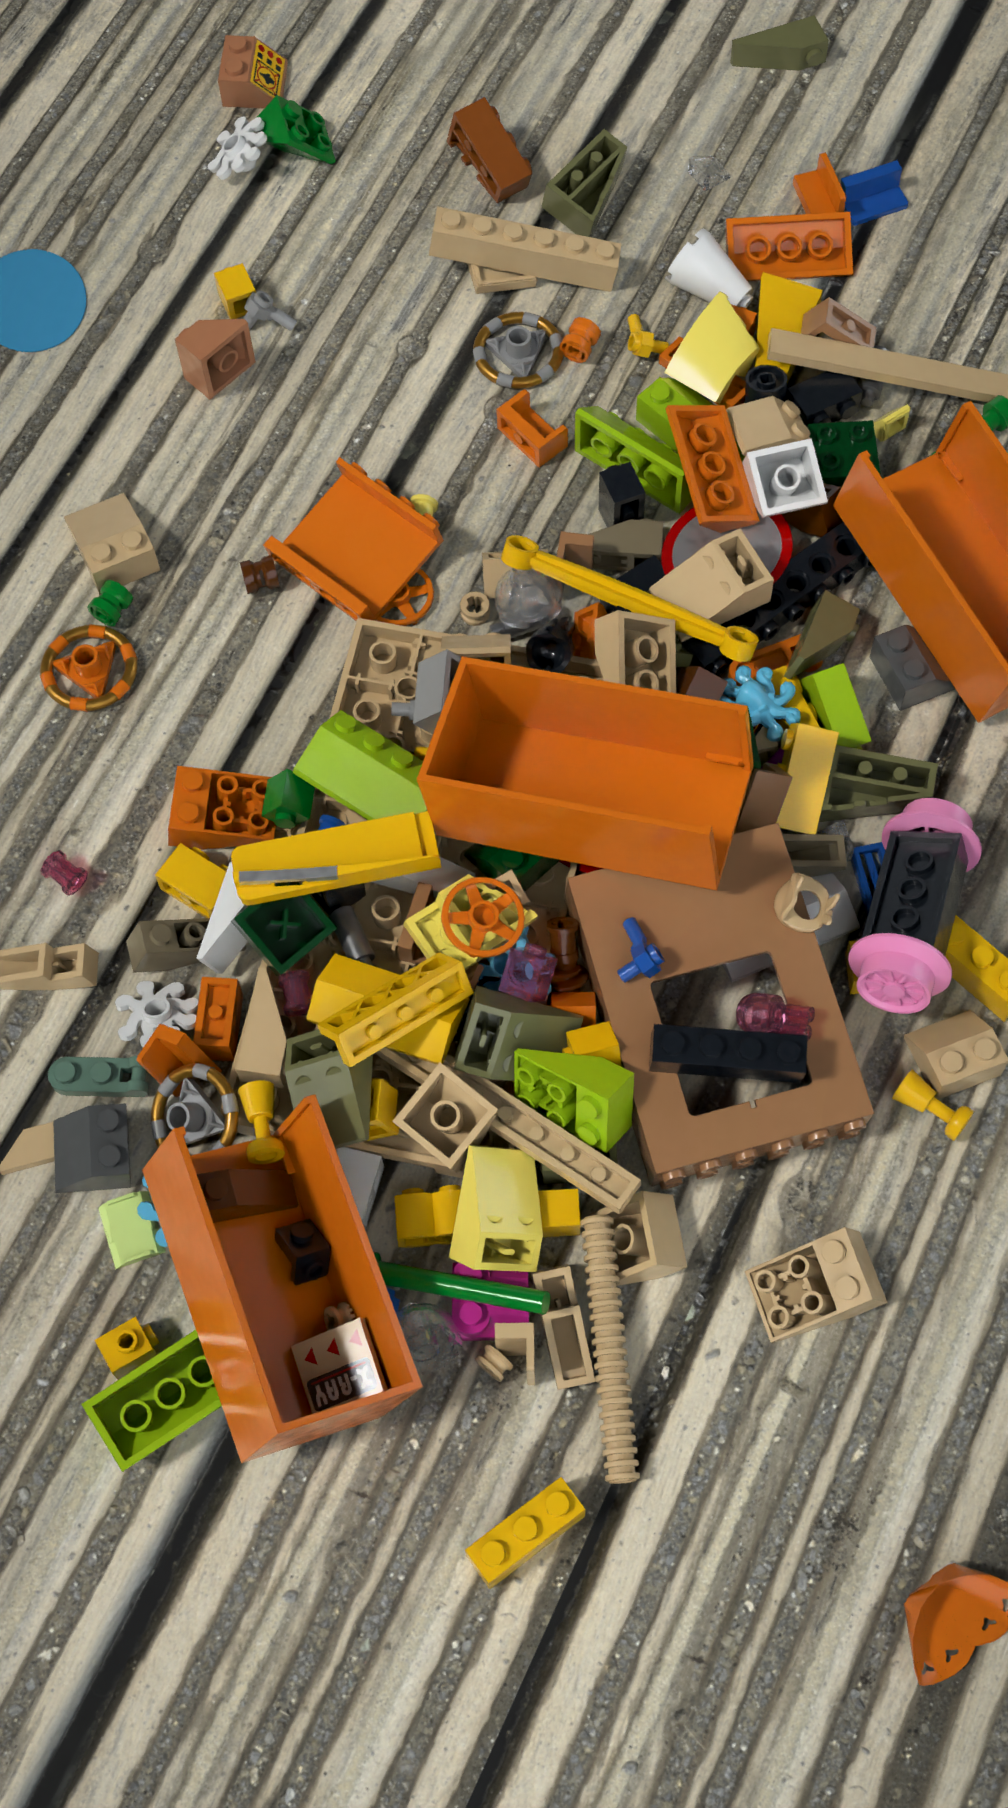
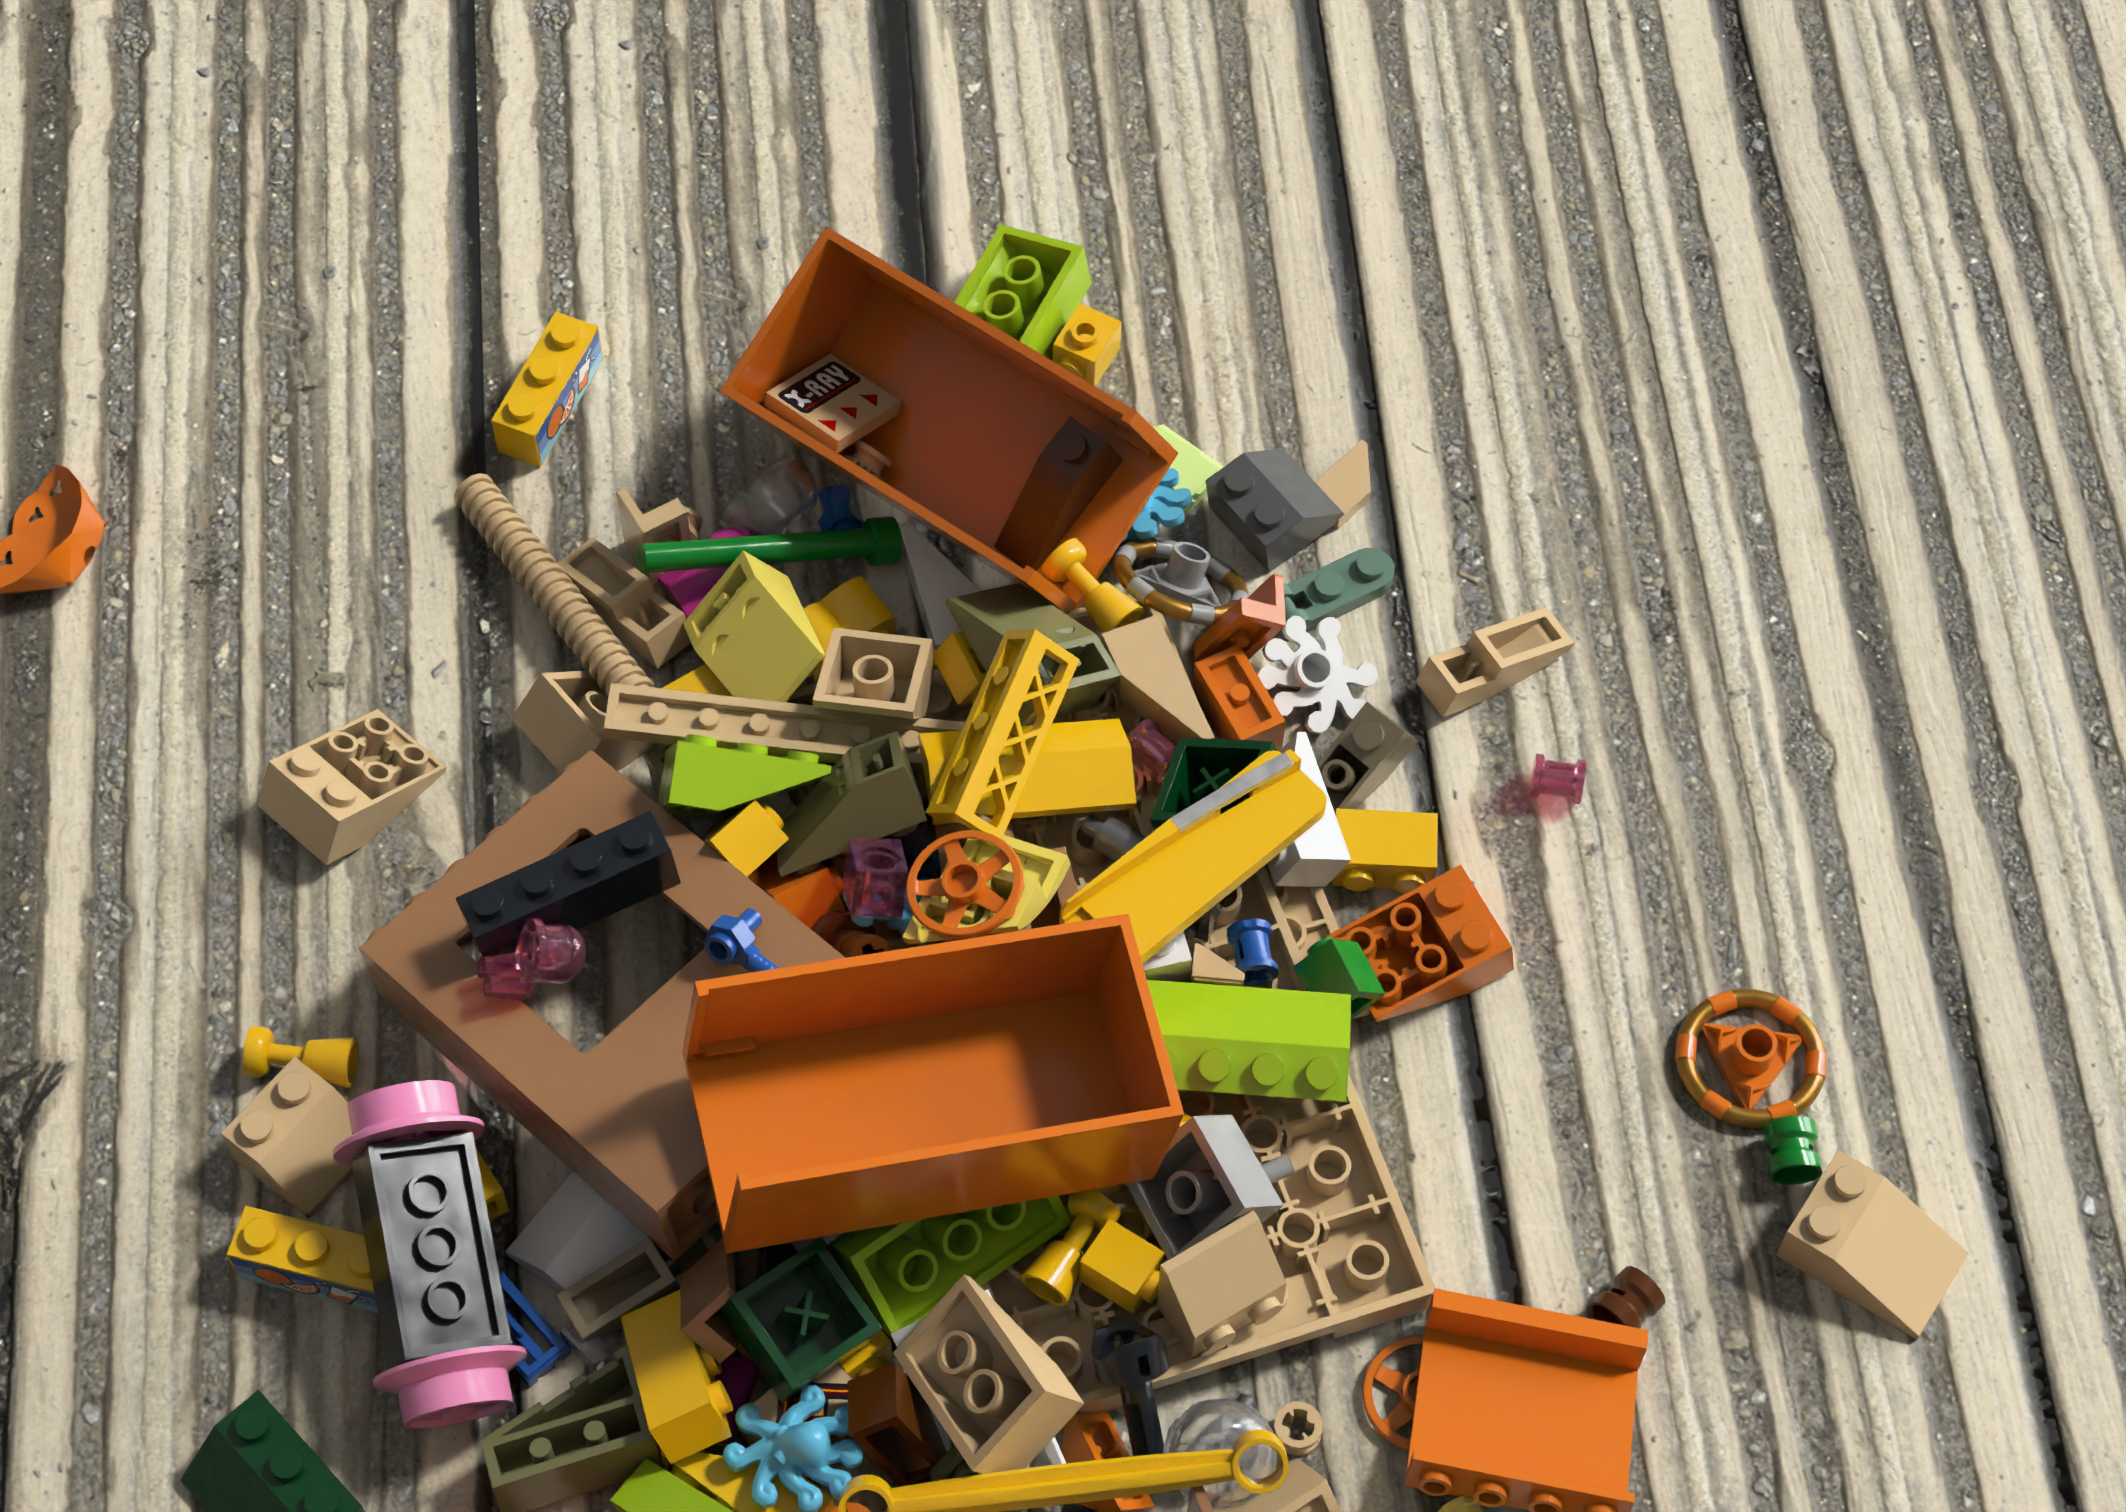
camera: 145 degrees right, 5 degrees down
black bracket [275,1218,331,1285] -> none
tan piece [774,873,840,933] -> none

